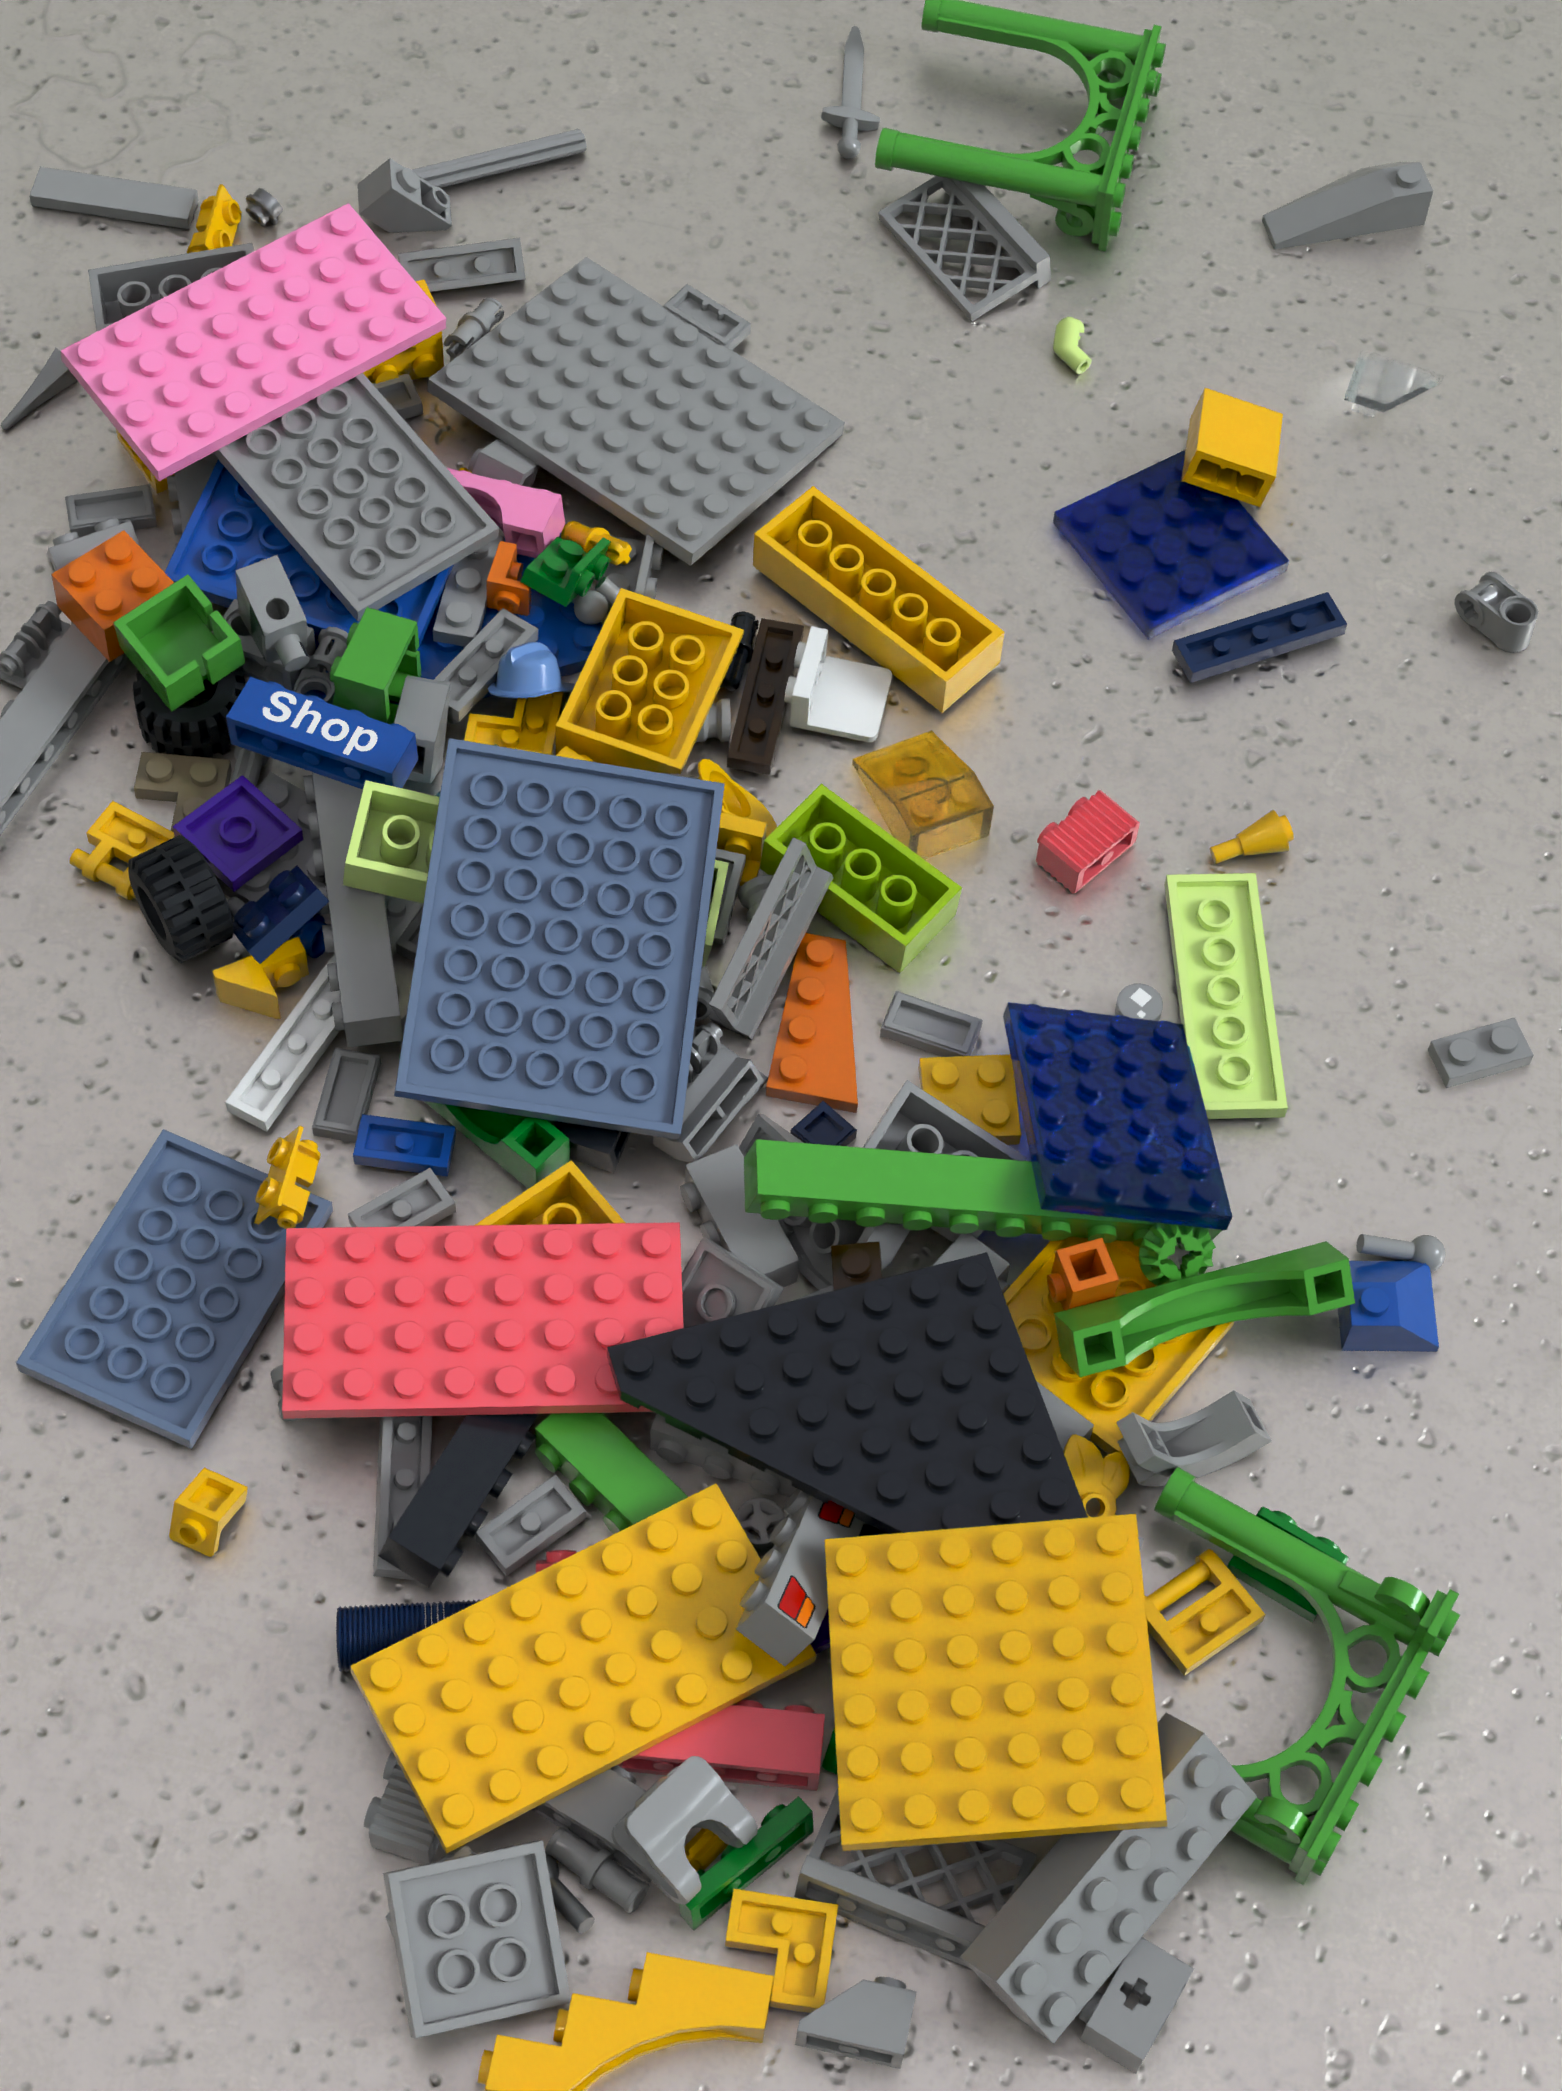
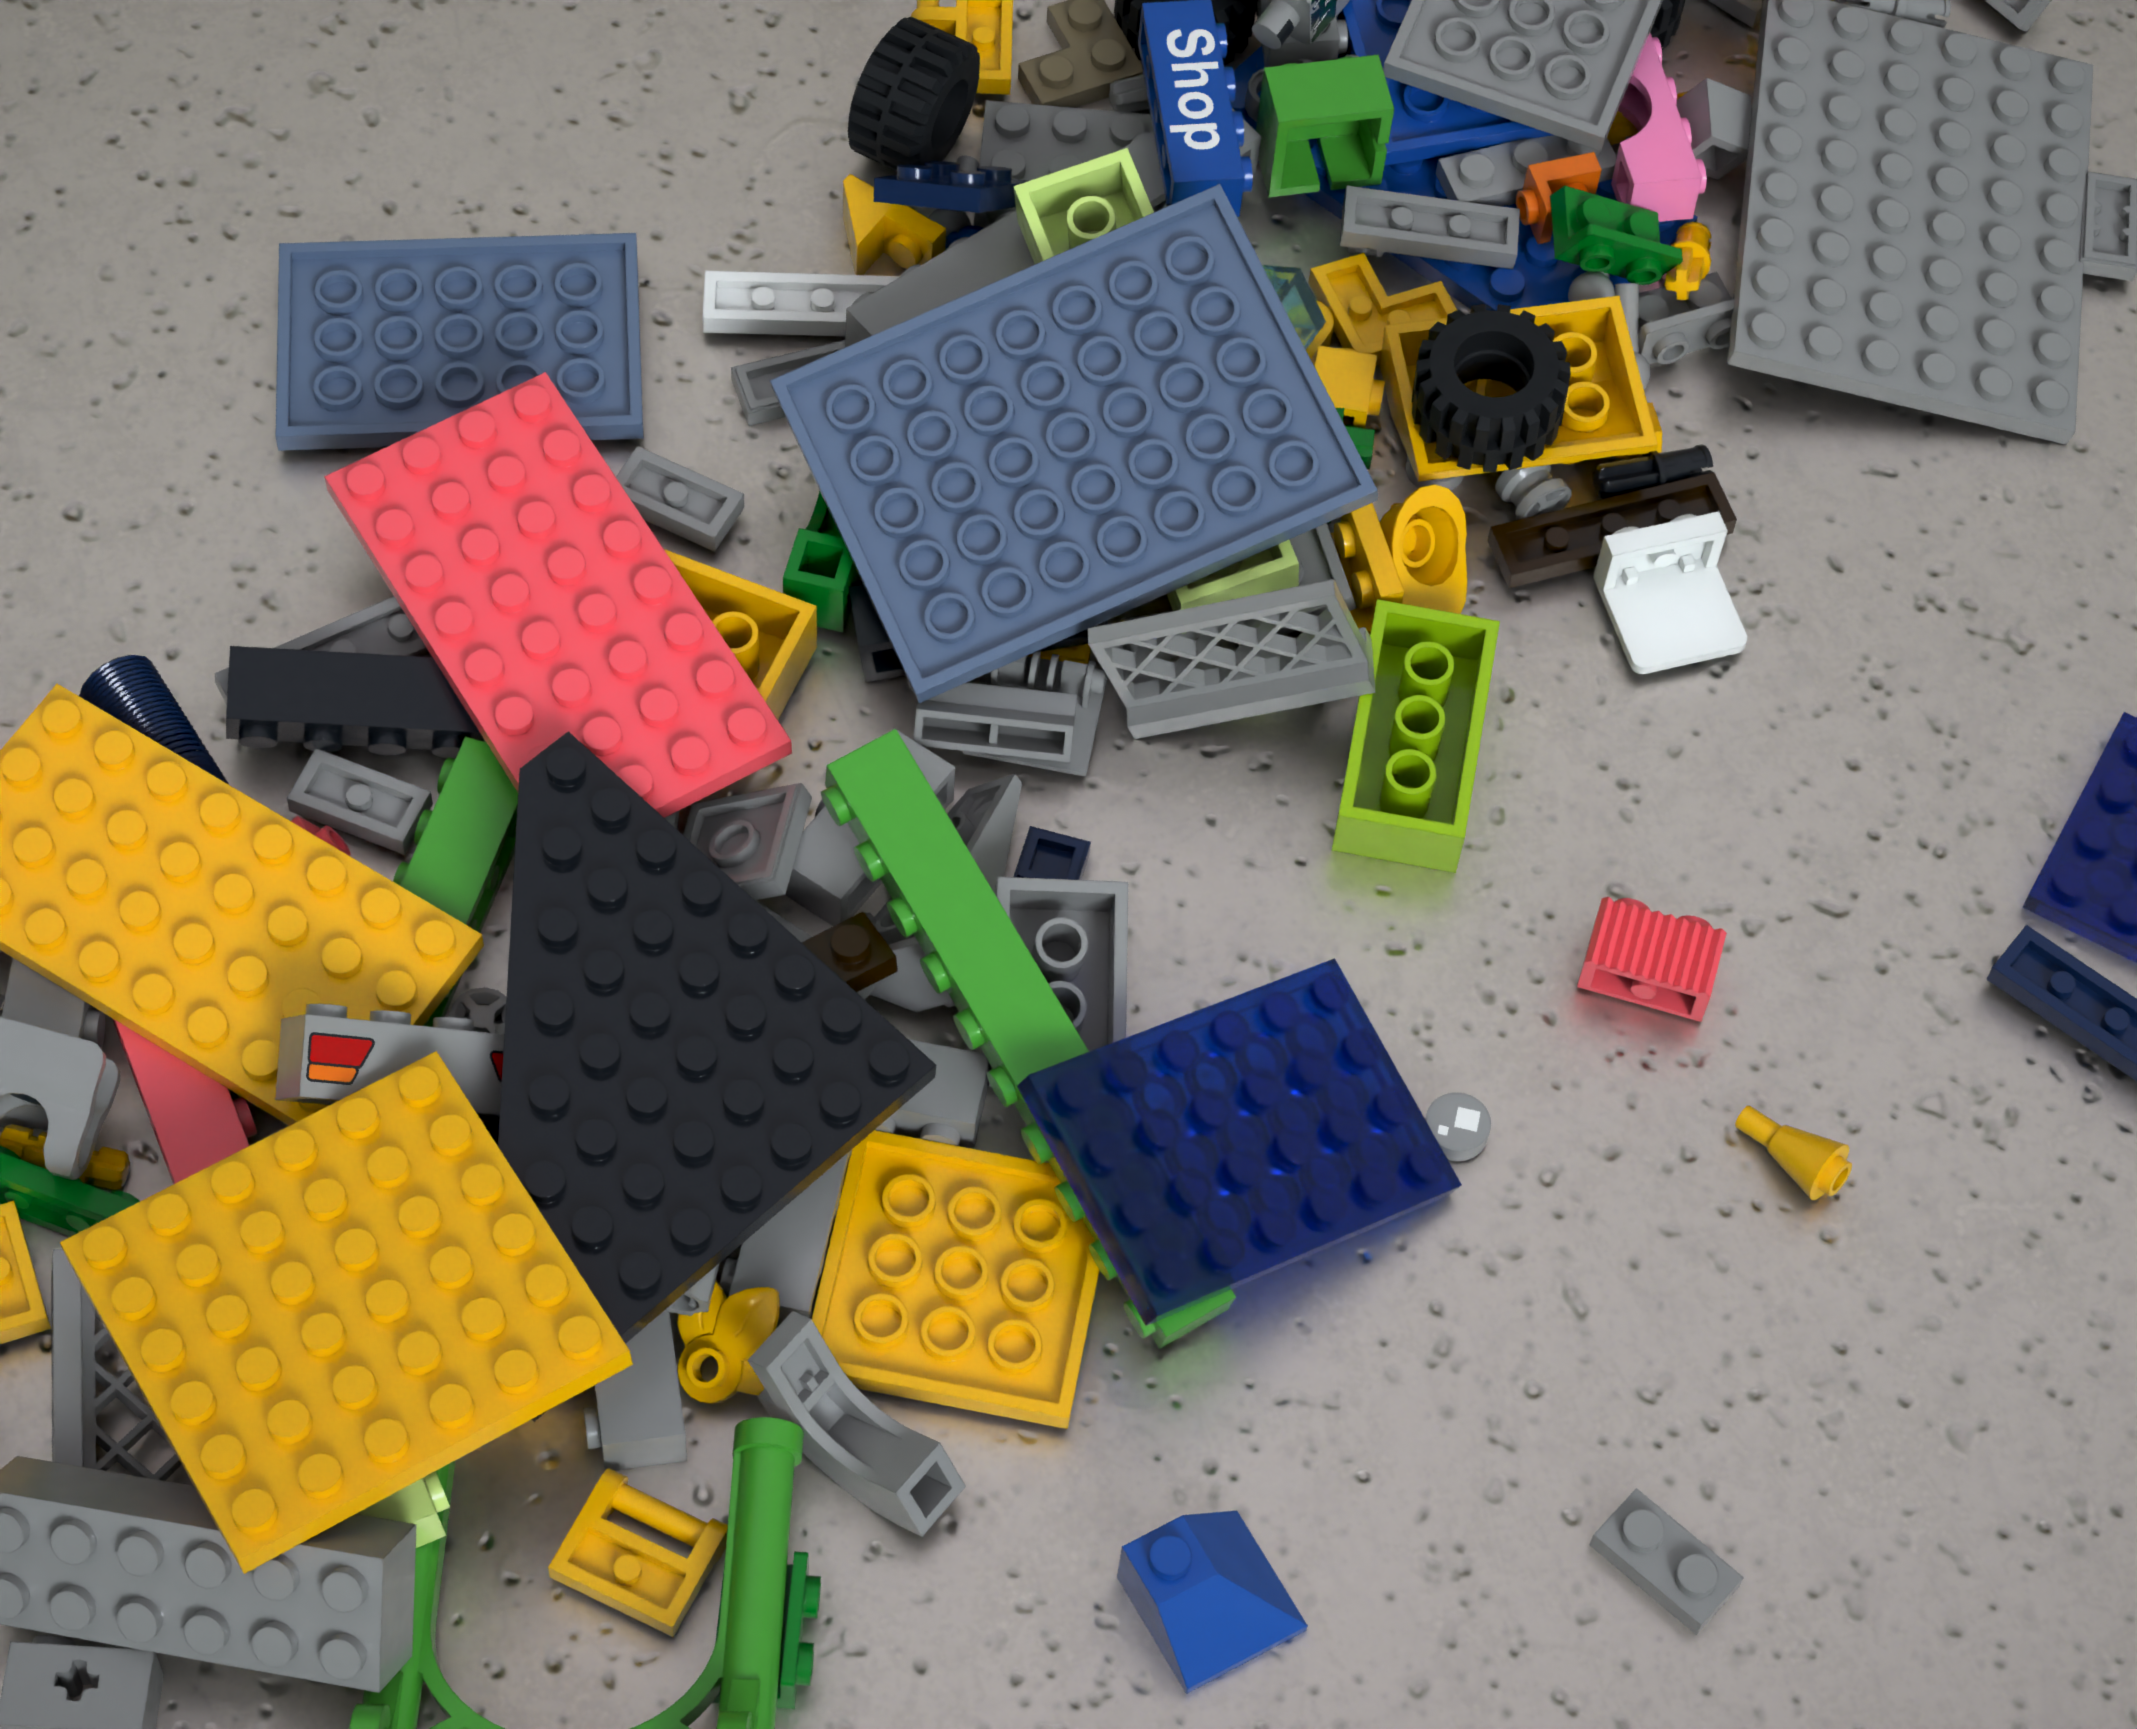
camera: 60 degrees right, 0 degrees up
yellow bracket [169,1467,248,1557] -> none
dark purple plate [173,775,304,892] -> none
yellow hinge [254,1125,321,1229] -> none
blue plate [353,1114,456,1177] -> none
light grey slope [394,675,451,784] -> none
medium blue piece [488,642,575,698] -> none
yellow brick [753,486,1005,713] -> none
orange wing [766,933,858,1113] -> none
clear yellow slope [852,730,994,860] -> none
light grey tile [880,991,983,1057] -> none
yellow plate [918,1054,1021,1145] -> none
orange brick [1047,1238,1119,1310] -> none
bright green arch [1054,1241,1355,1377] -> none
bright green gear [1139,1215,1216,1286] -> none
yellowish green plate [1164,873,1288,1119] -> none
light grey bar [1356,1234,1445,1272] -> none
none -> black tyre [1411,304,1571,472]

